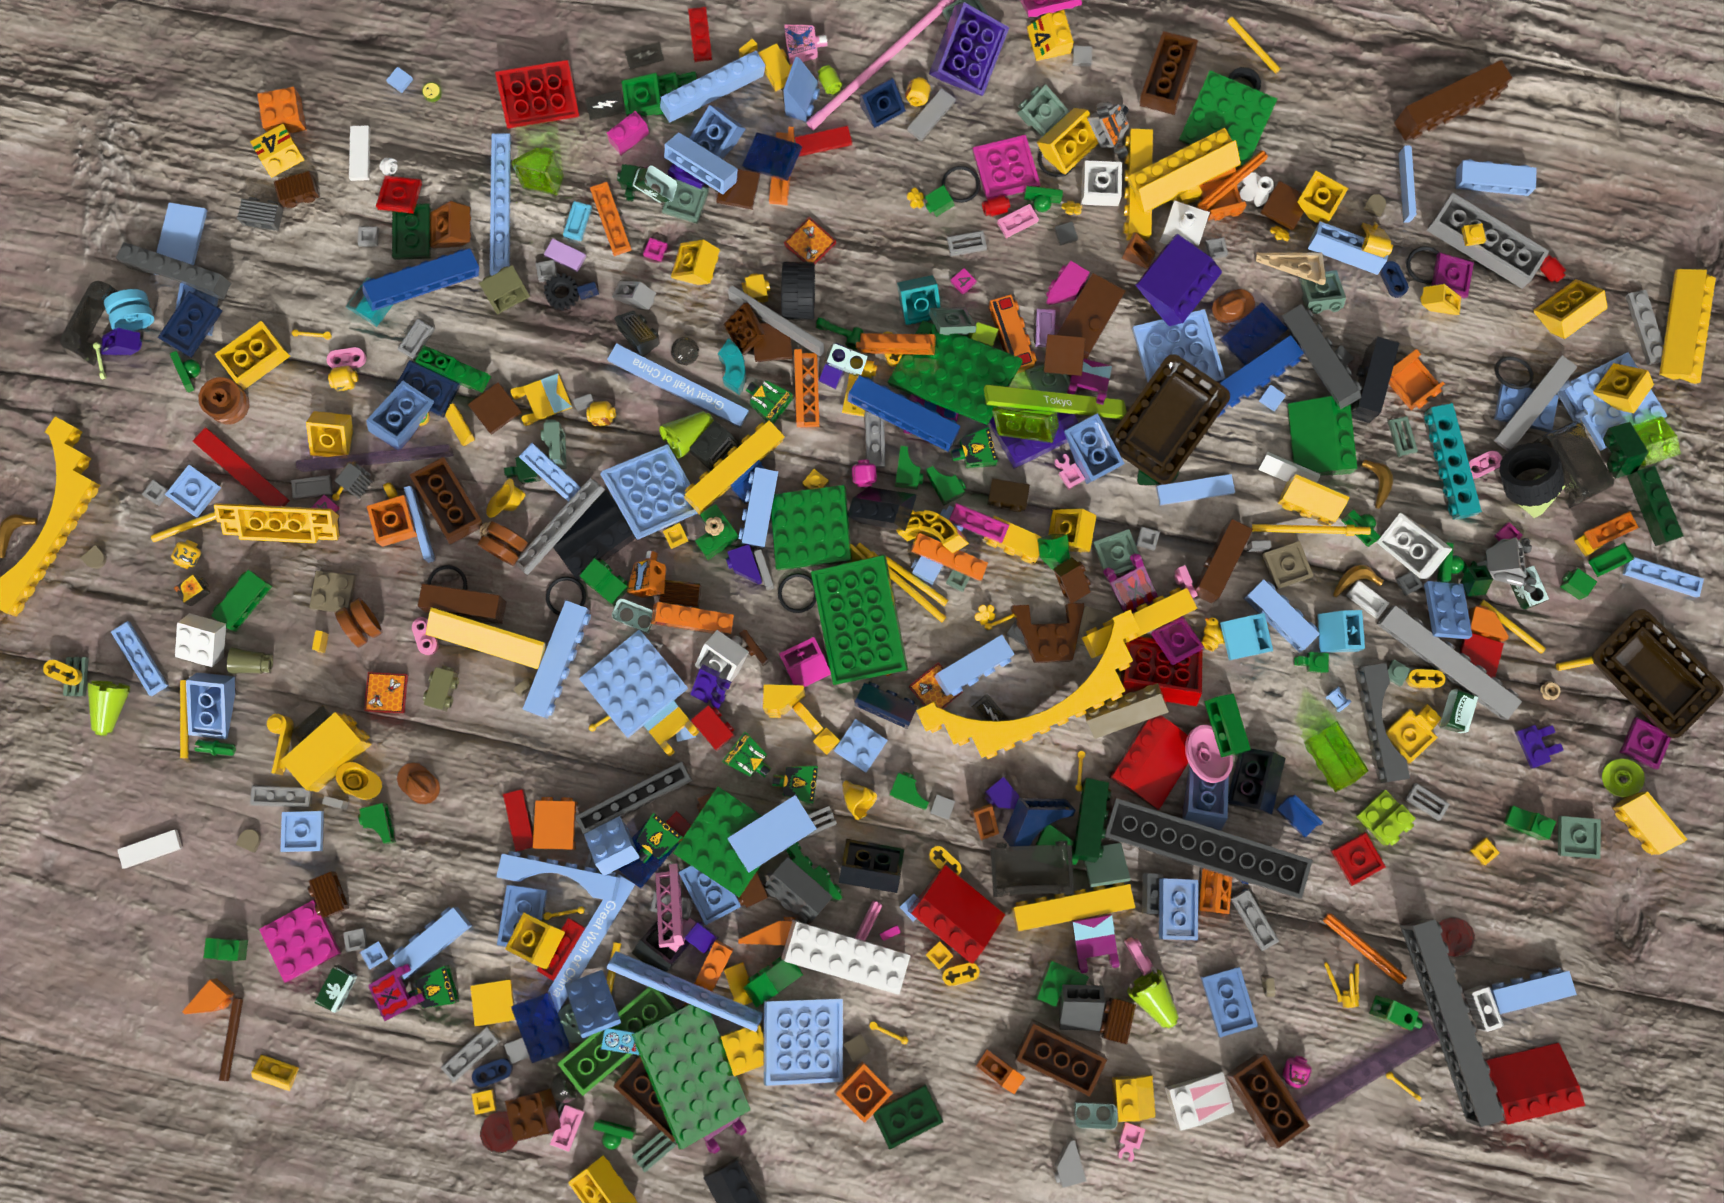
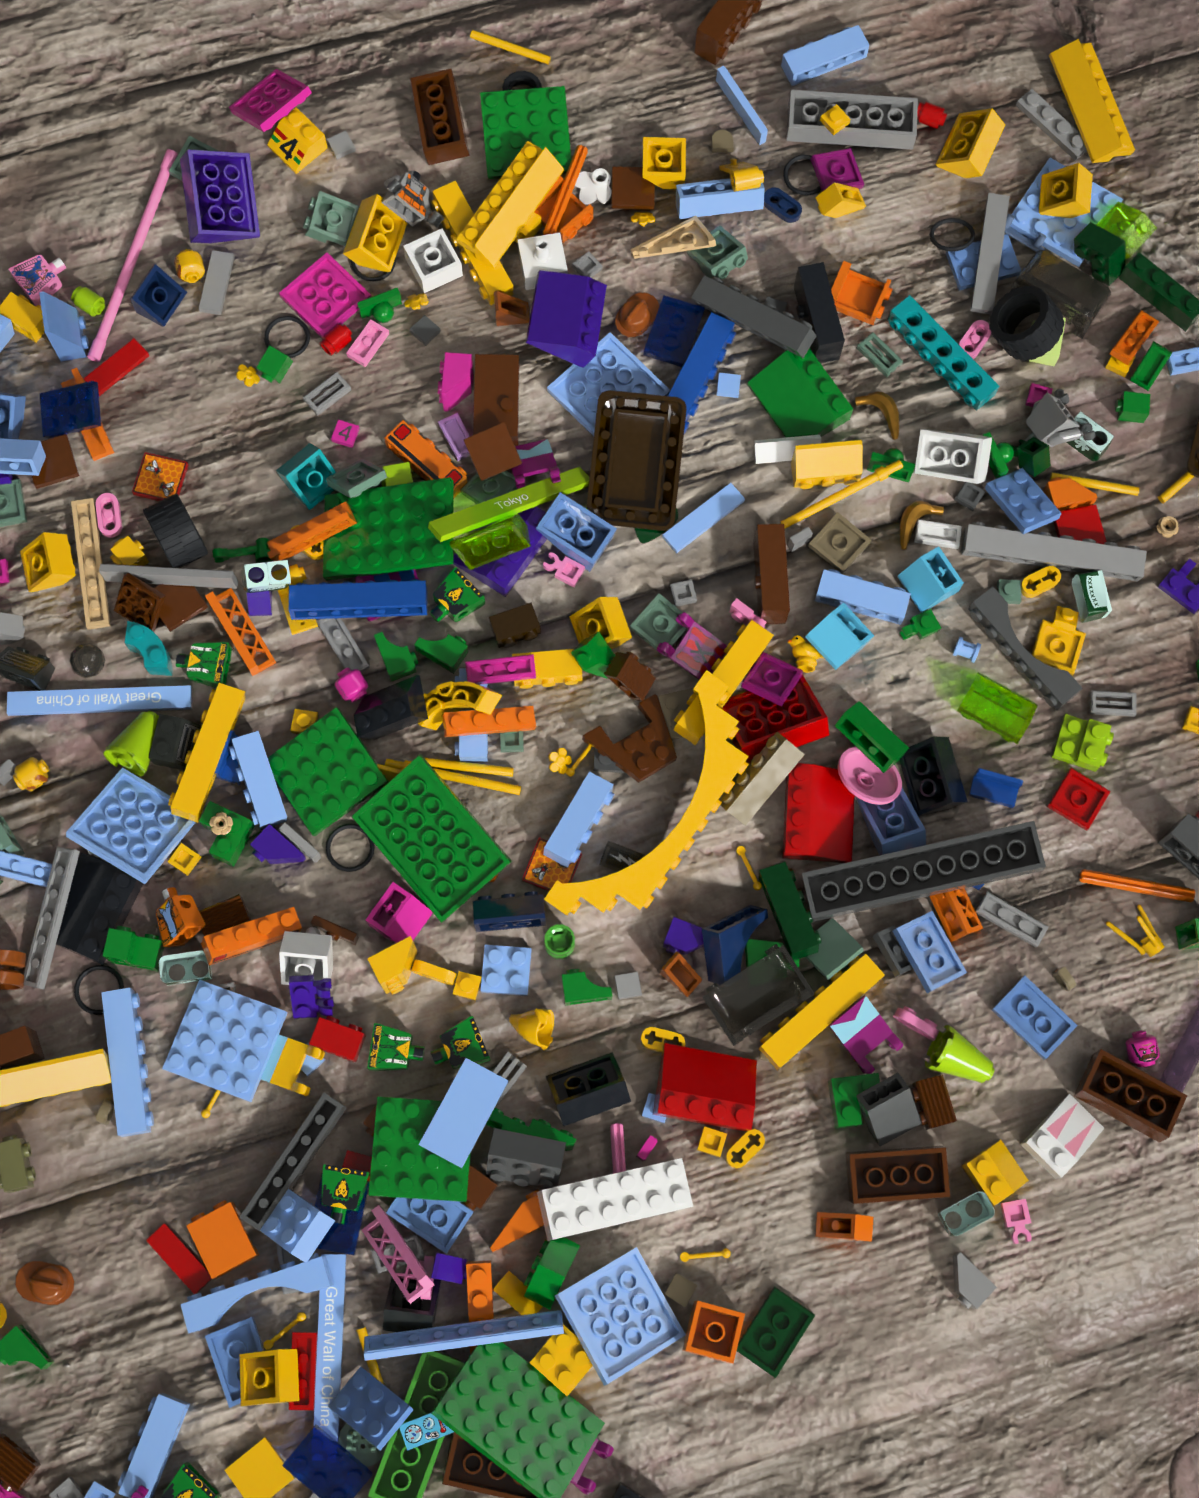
camera: 30 degrees left, 5 degrees down
none -> tan plate [71,498,111,630]
none -> bright pink plate [96,493,122,538]
none -> bright green wheel [544,924,575,960]

